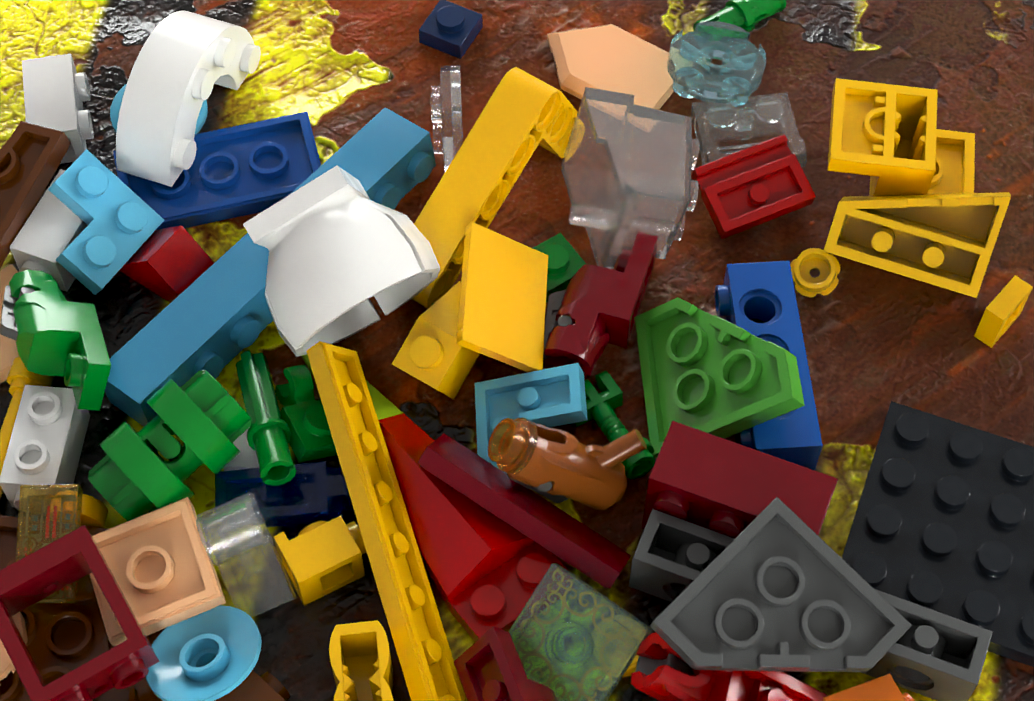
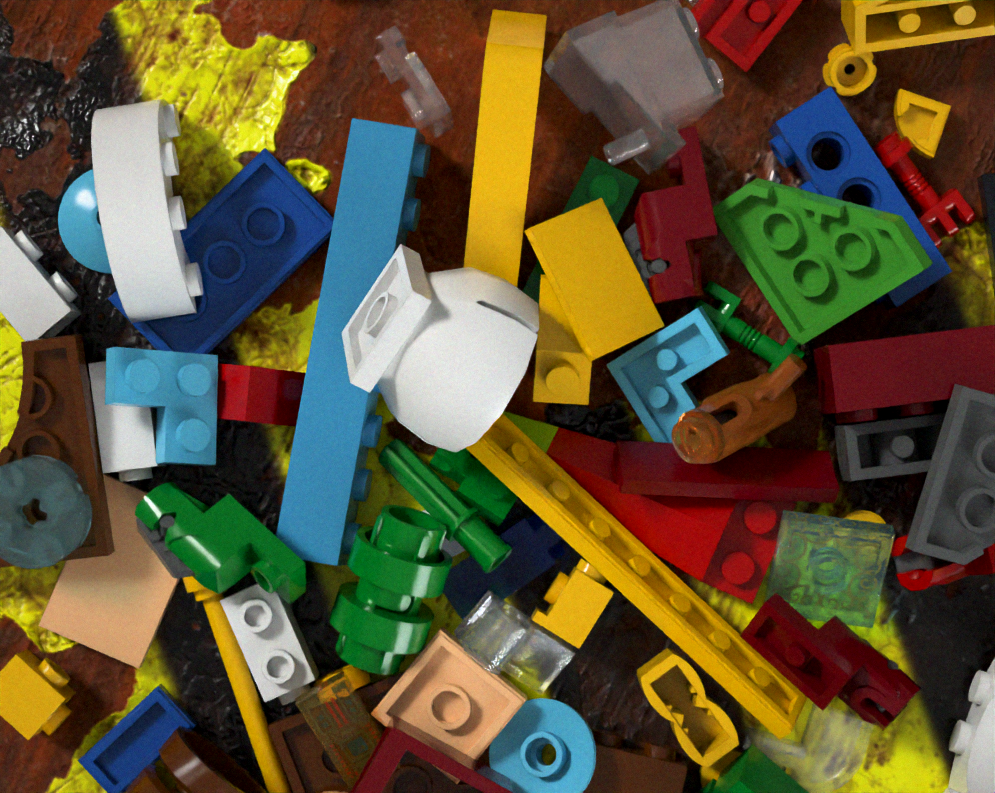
camera: 30 degrees left, 30 degrees up
none -> red hinge [872,131,977,249]
none -> yellow tile [894,89,951,160]

